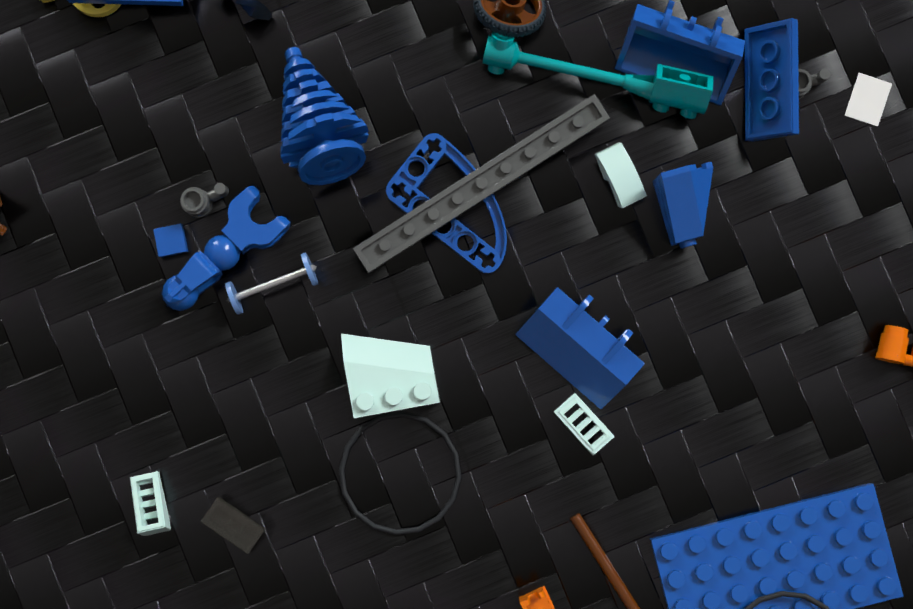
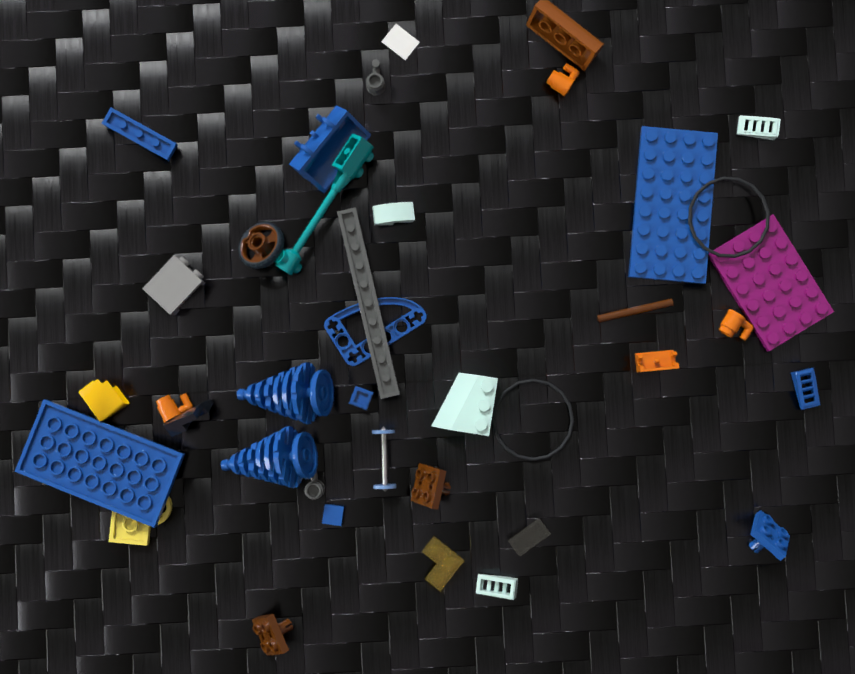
camera: 70 degrees left, 0 degrees up
blue piece [162,186,291,311] -> none
blue piece [515,287,645,409] -> none
light aqua slope [553,393,614,455] -> none
blue slope [653,162,713,249] -> none
blue tile [744,18,799,142] -> none
none -> blue plant [221,426,318,488]
none -> blue tile [349,386,374,410]
none -> reddish brown plate [411,463,451,510]
none -> clear yellow plate [422,536,464,591]

